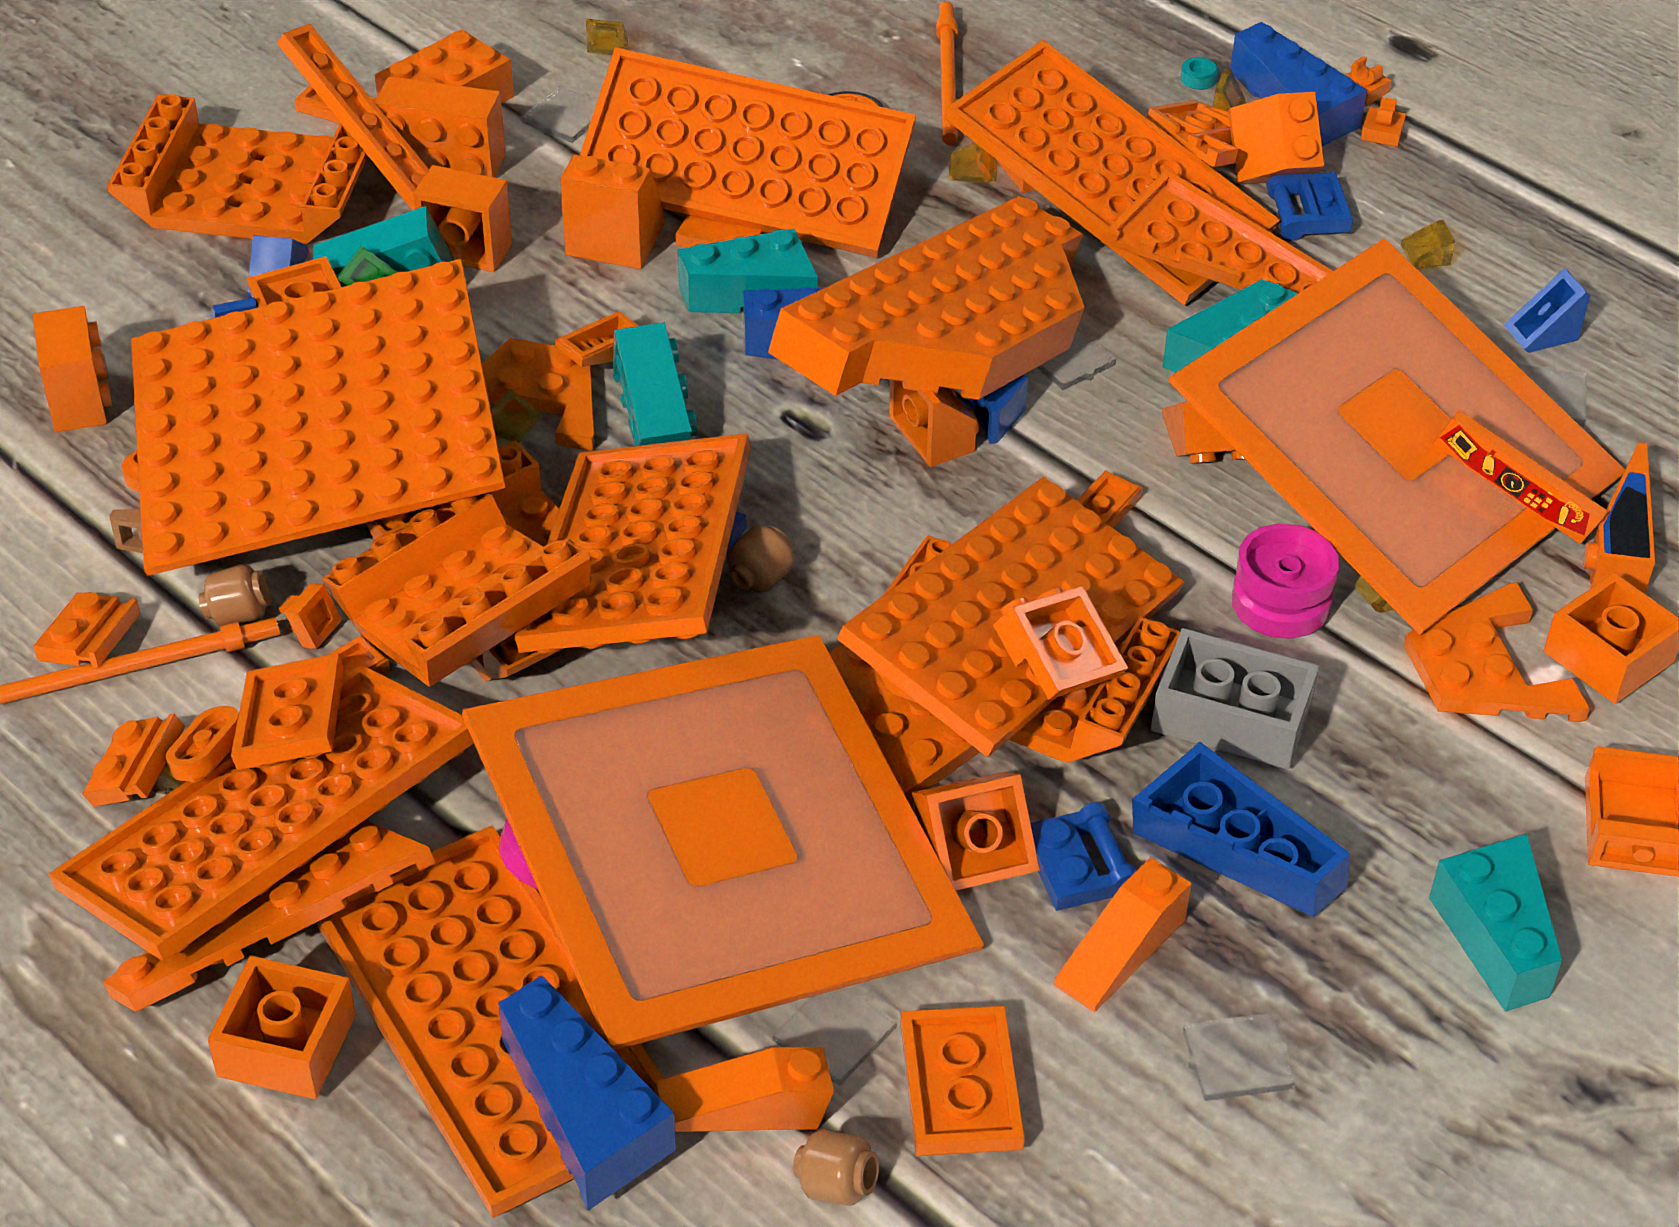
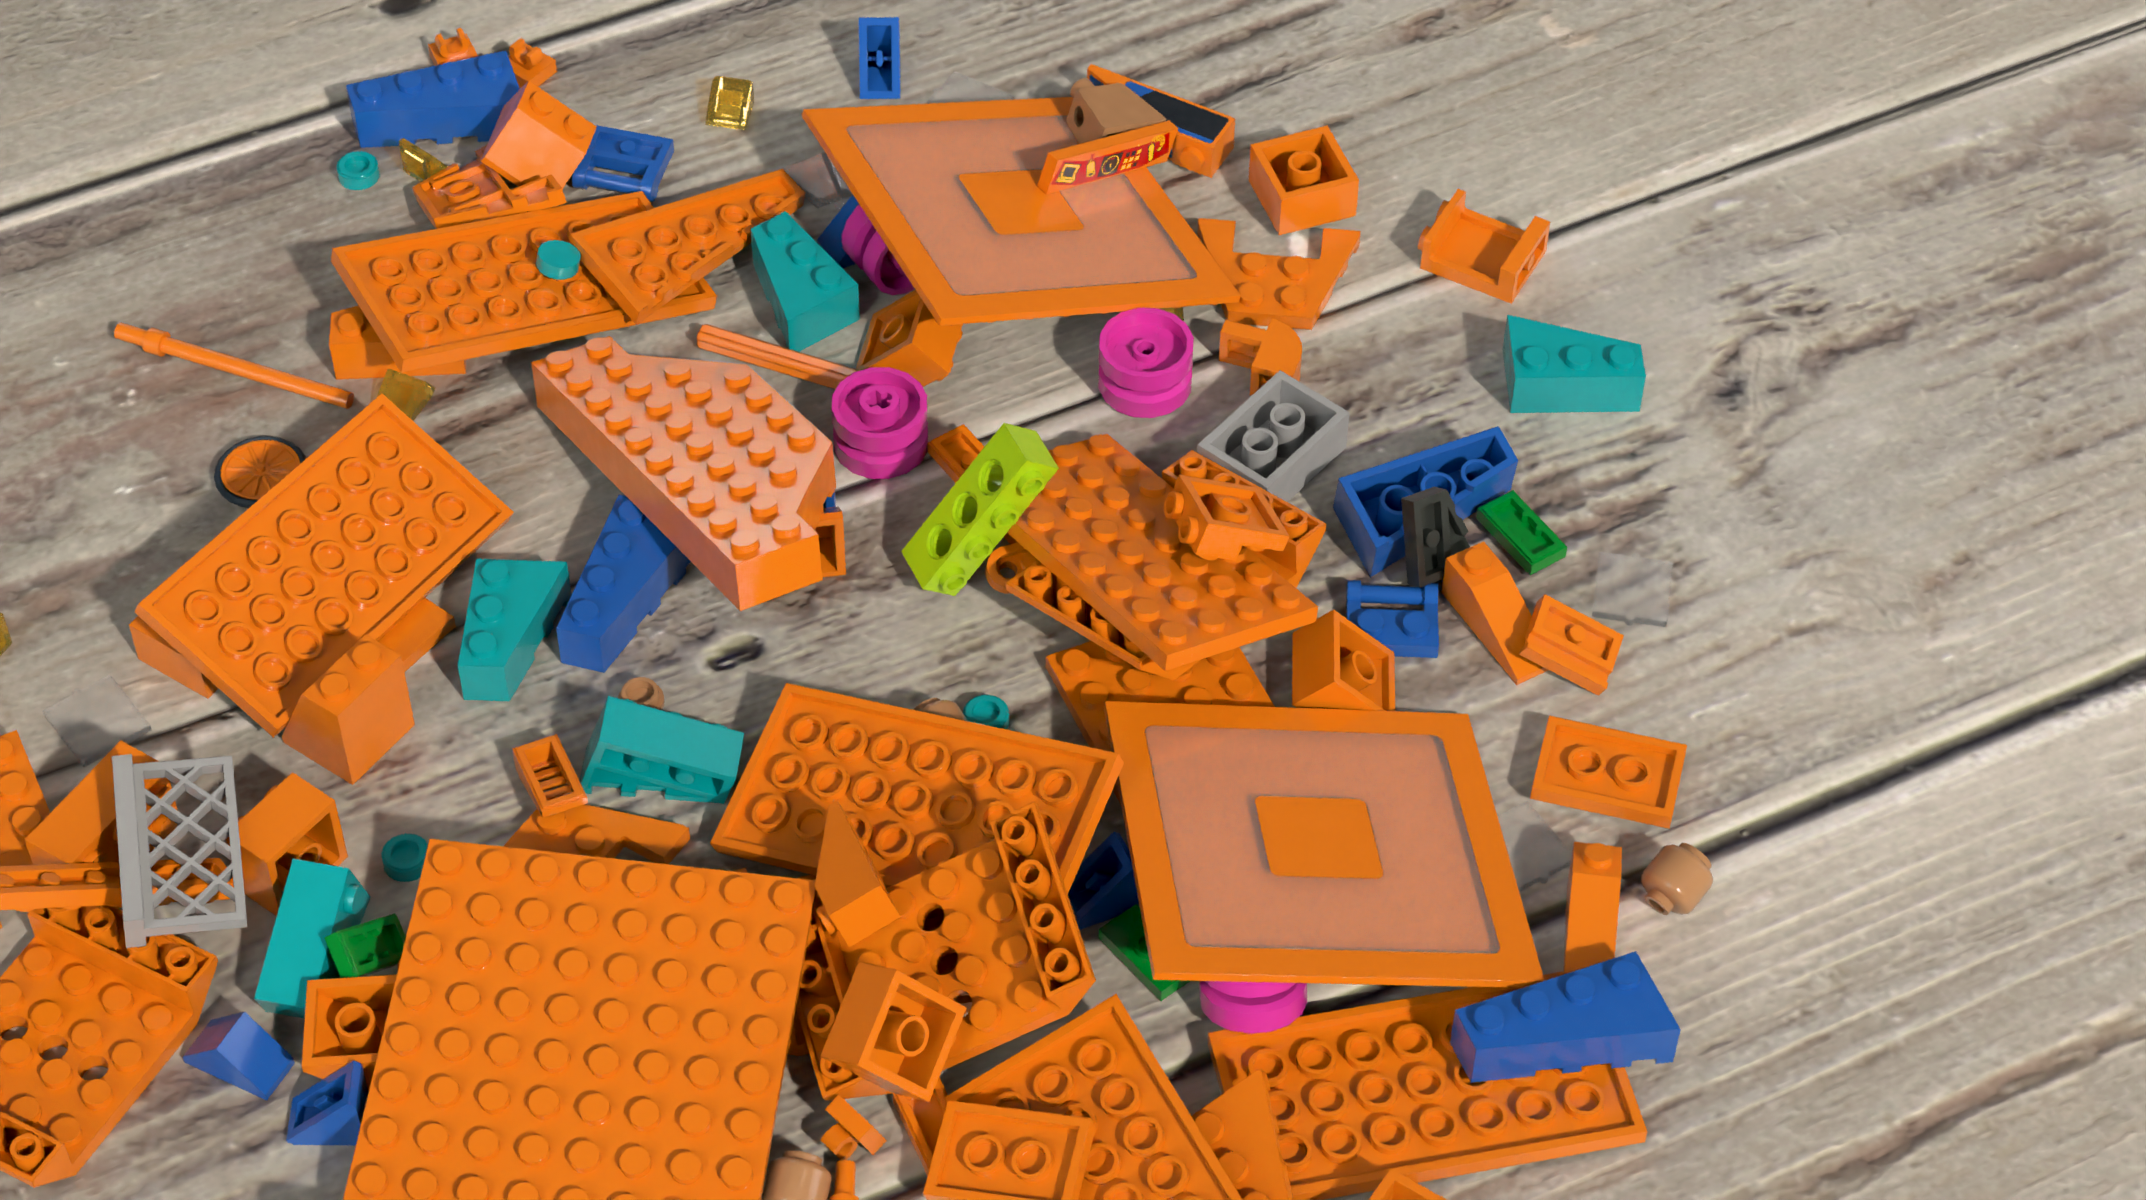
camera: 70 degrees left, 5 degrees up
none -> light grey fence [112,754,247,948]
none -> teal tile [381,833,428,882]
none -> teal tile [536,240,581,280]
none -> medium nougat plate [618,677,665,710]
none -> orange axle [696,324,861,390]
none -> orange slope [814,801,901,947]
none -> orange brick [820,962,967,1102]
none -> dark pink wheel [831,367,928,479]
none -> lime brick [901,423,1059,596]
none -> teal tile [963,695,1009,730]
none -> medium nougat torso [1067,78,1166,144]
none -> orange brick [1219,318,1302,396]
none -> pearl dark grey wing [1401,486,1470,588]
none -> green plate [1476,490,1567,575]
none -> orange plate [1519,594,1624,696]

